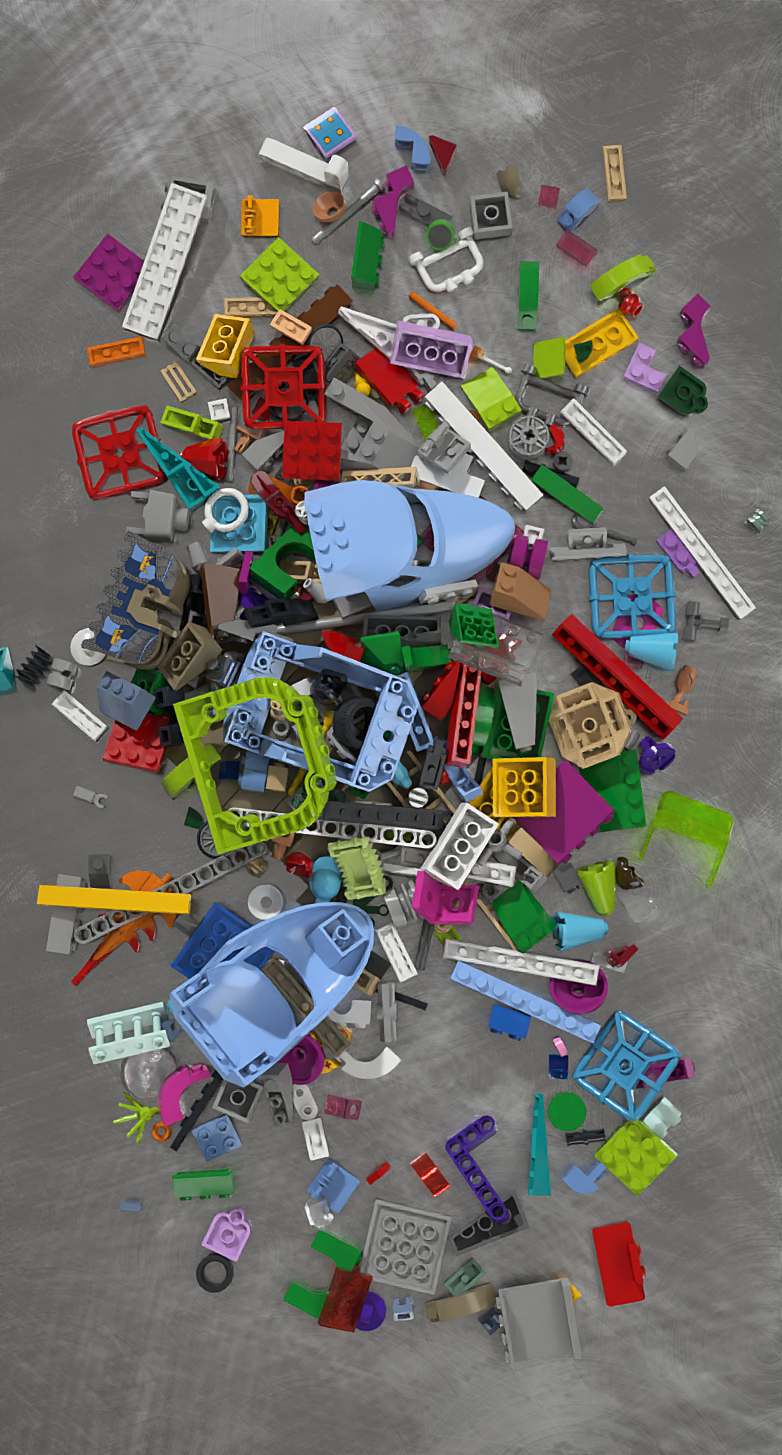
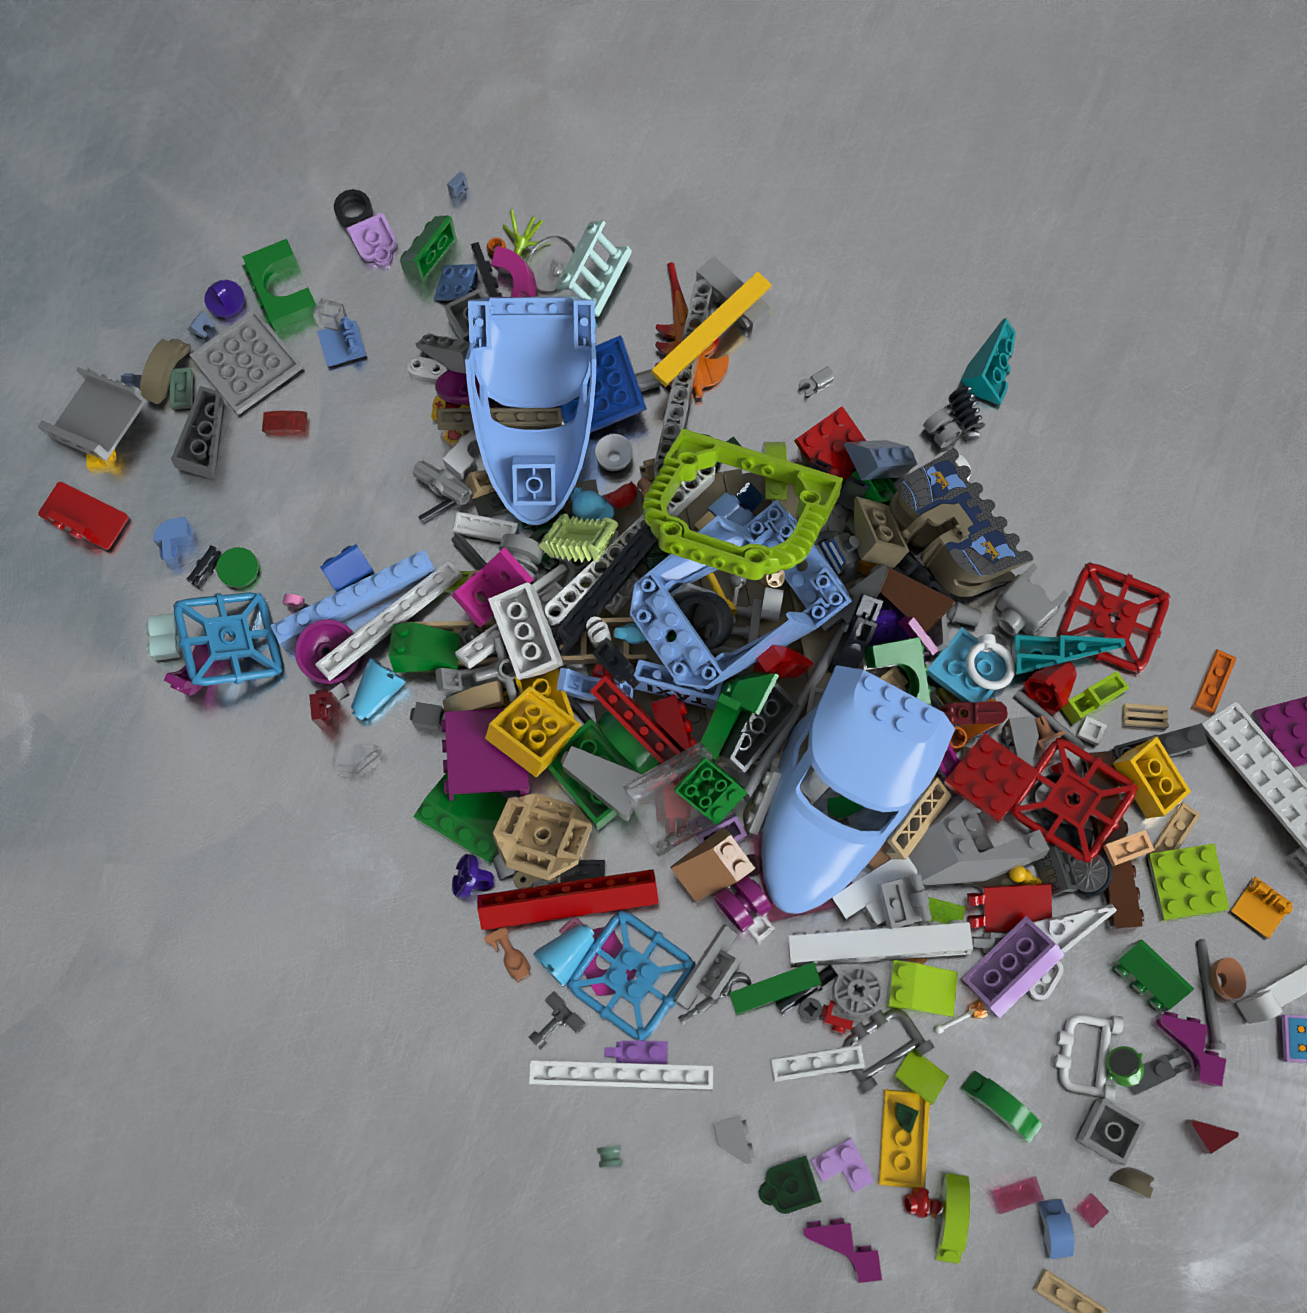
camera: 125 degrees right, 10 degrees down
white plate [52,690,108,742] -> none
dark grey slope [88,854,111,889] -> none
white plate [302,1117,330,1161] -> none
black helmet [310,669,348,705] -> none
clear red plate [317,1267,373,1333] -> none
clear pink bracket [324,1094,362,1120] -> none
white arch [333,1047,402,1079] -> none
red tile [366,1162,391,1185] -> none
medium blue brick [395,125,430,170] -> none
orange bar [408,291,458,330] -> none
dark purple beam [445,1115,509,1223] -> none
teal wedge [528,1094,551,1196] -> none
clear blue slope [548,1054,568,1079] -> none
lime cone [577,860,616,916] -> none
lime plate [594,1118,678,1196] -> none
dark brown hair [615,857,644,890] -> none
clear neon green windscreen [637,791,734,888] -> none

